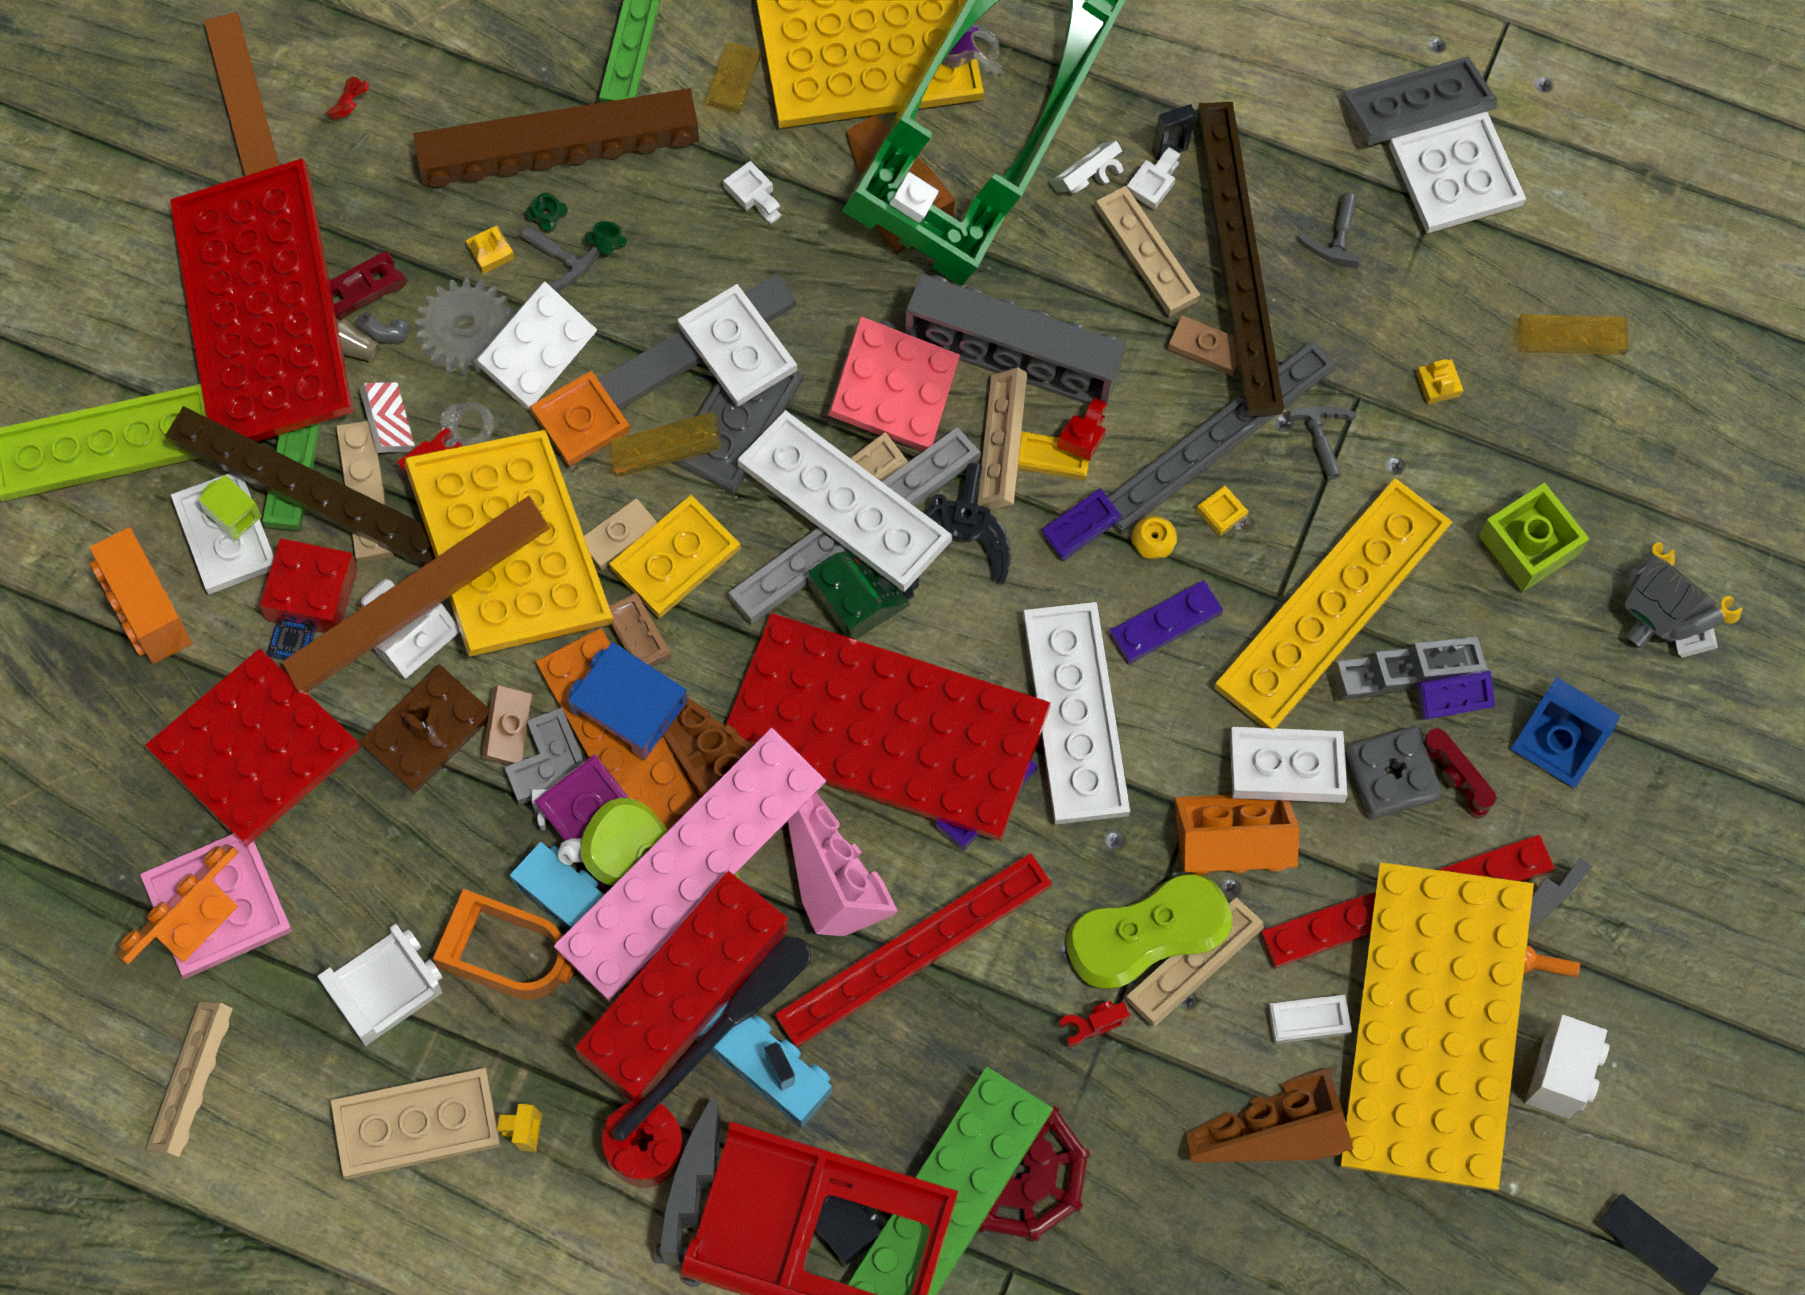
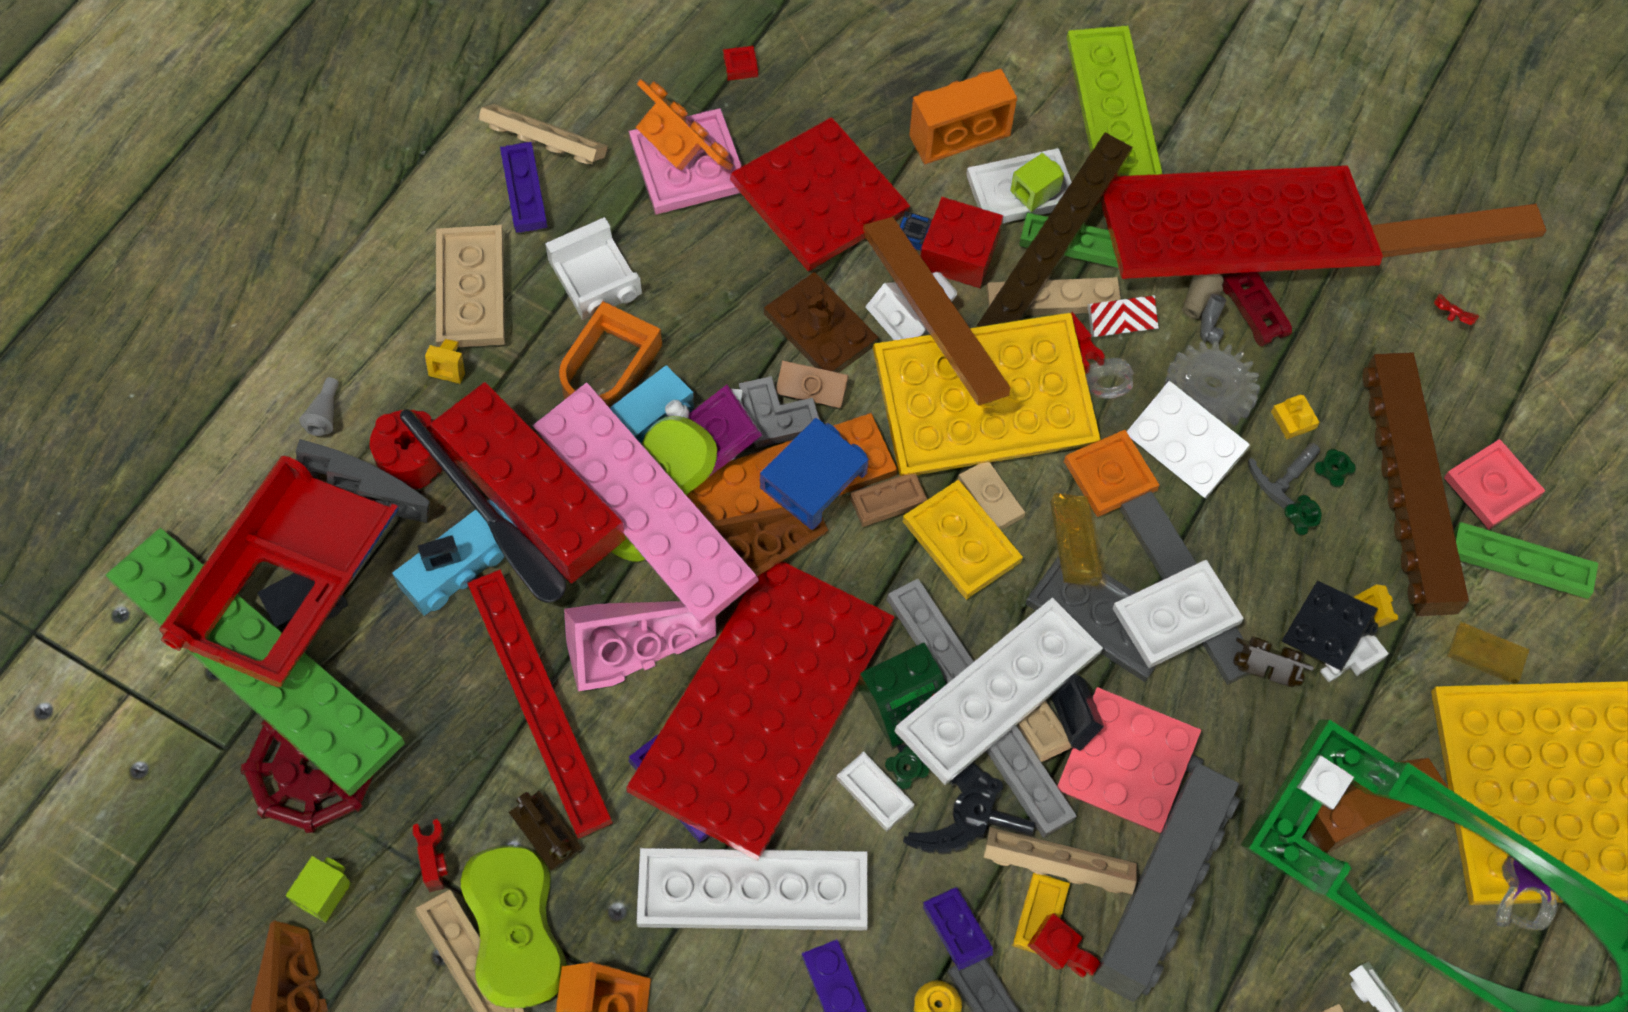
camera: 100 degrees right, 5 degrees down
none -> lime brick [285,856,351,923]
none -> light grey cone [299,377,339,436]
none -> dark purple plate [500,142,548,233]
none -> dark brown hinge [509,790,582,871]
none -> red tile [723,46,758,81]
none -> white tile [836,752,914,832]
none -> dark green plate [885,746,929,790]
none -> black tile [1052,674,1104,751]
none -> dark brown hinge [1233,636,1314,688]
none -> black hinge [1282,580,1379,671]
none -> yellow tile [1354,584,1398,628]
none -> coral plate [1444,439,1545,530]

